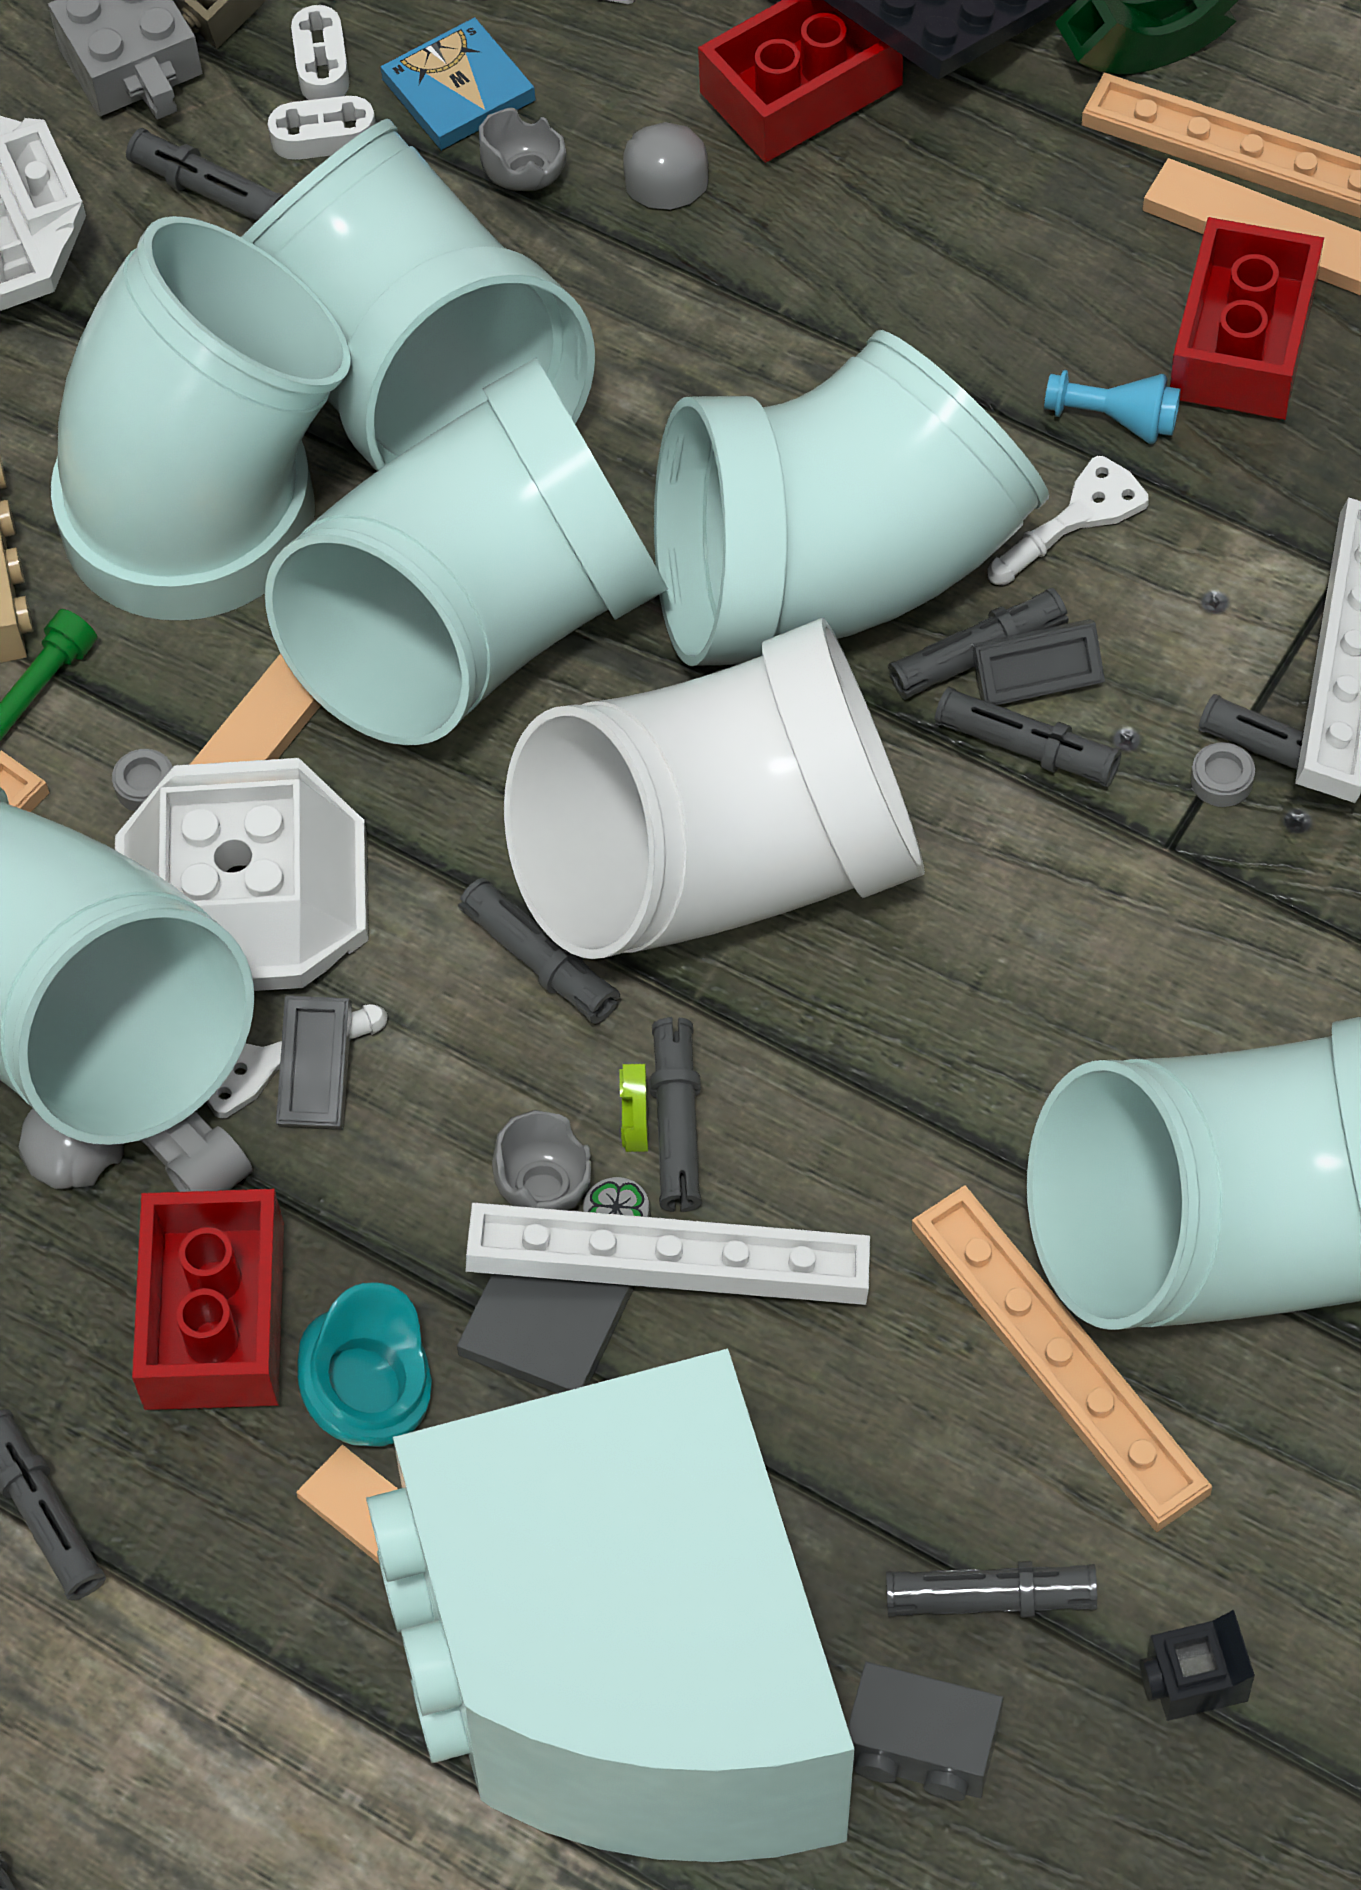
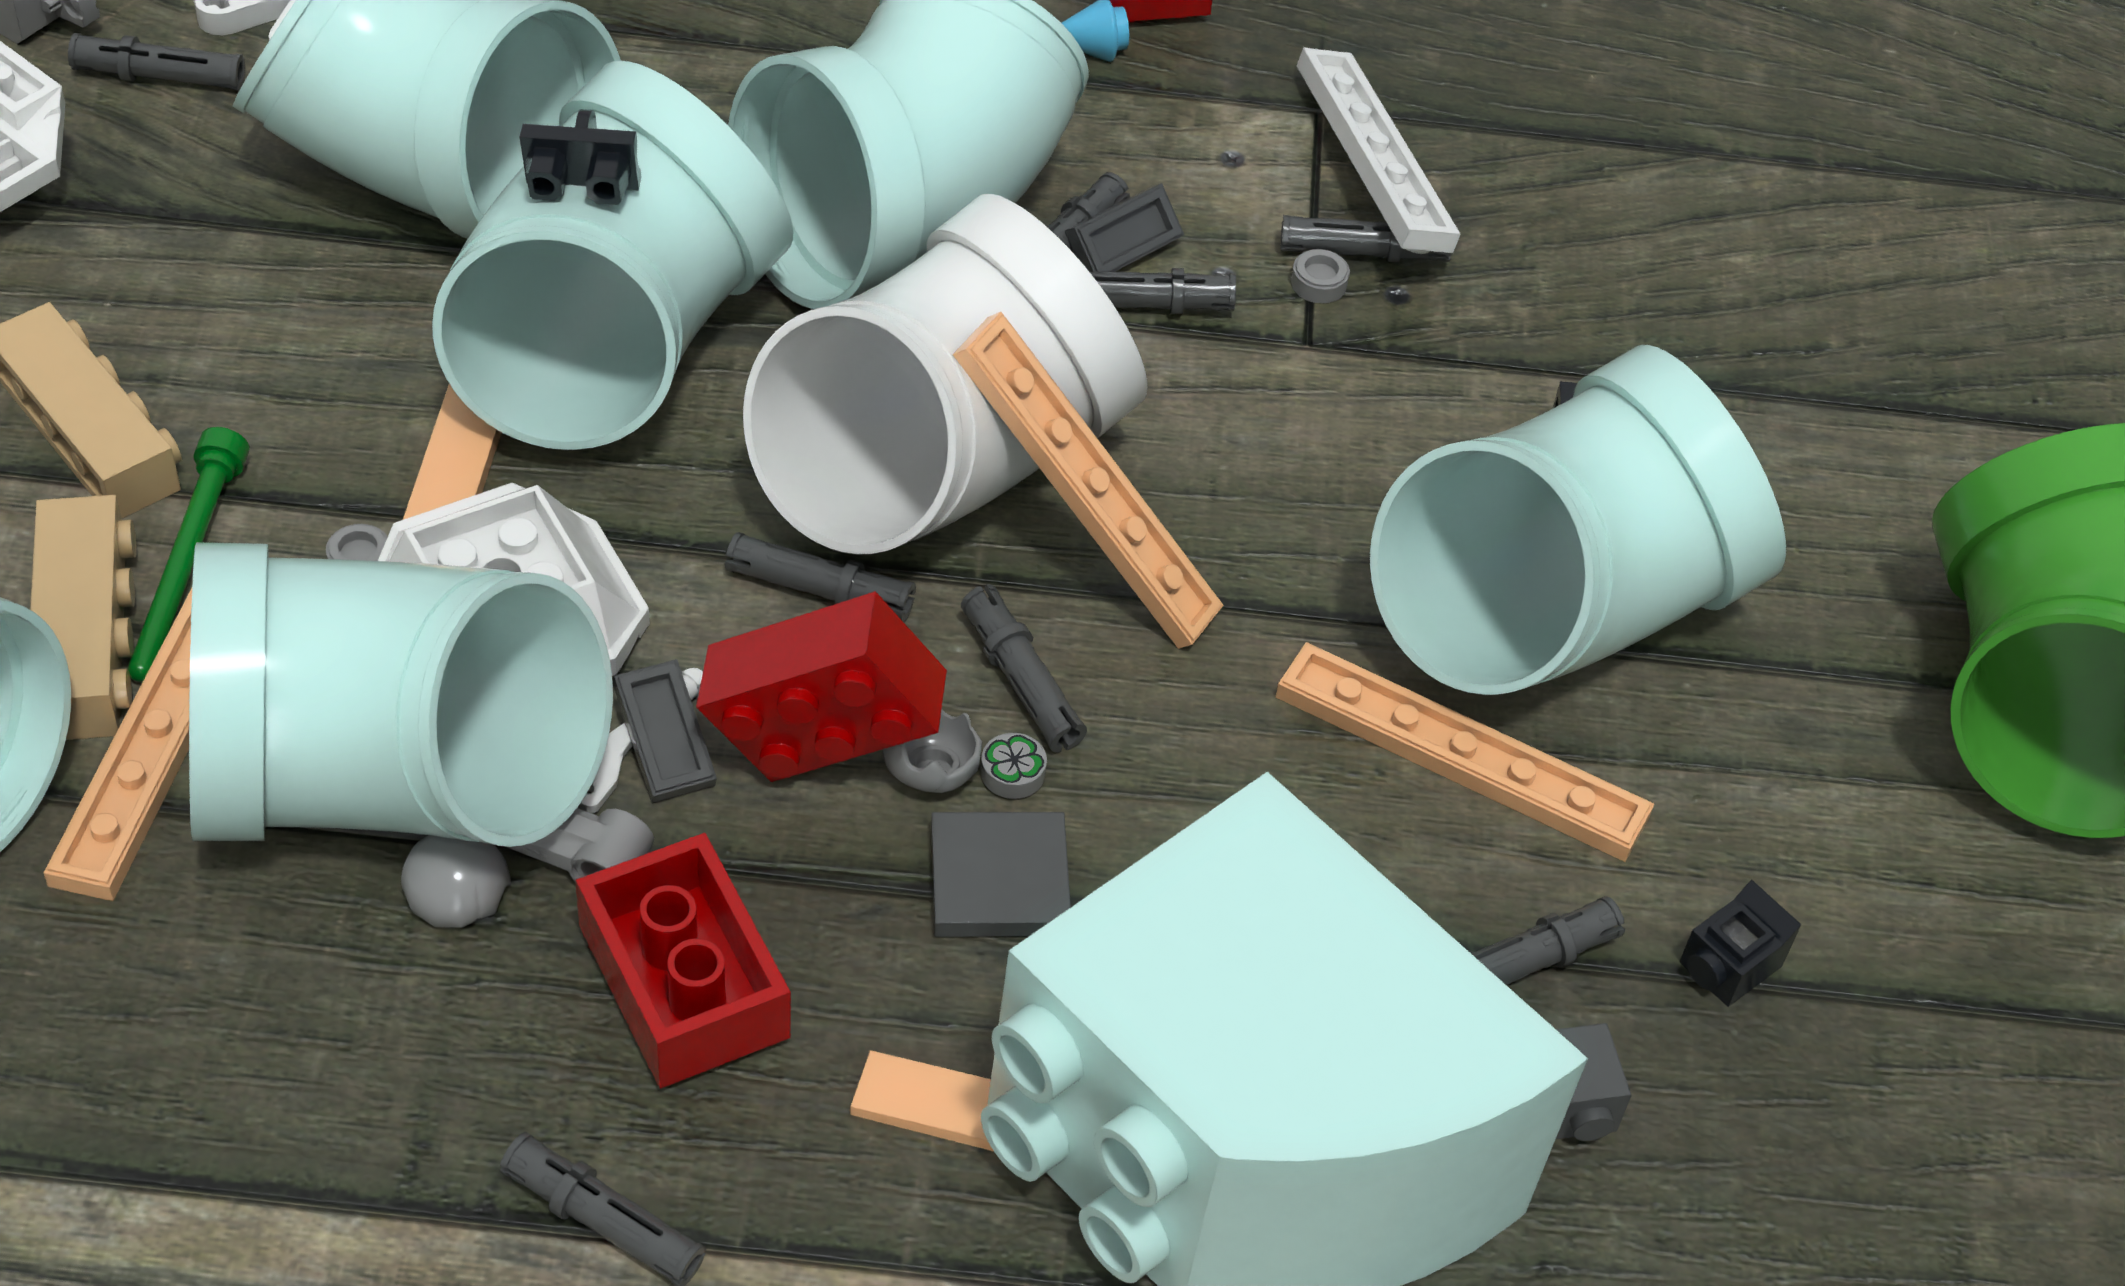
camera: 35 degrees left, 10 degrees down
light aqua cylinder [51,216,351,621] -> none
teal piece [297,1283,432,1447] -> none
white plate [466,1203,870,1305] -> none
lime tile [619,1064,648,1152] -> none
white piece [988,456,1149,585] -> none
none -> black hips [519,109,641,205]
none -> red brick [696,591,947,782]
none -> light nougat tile [953,312,1224,649]

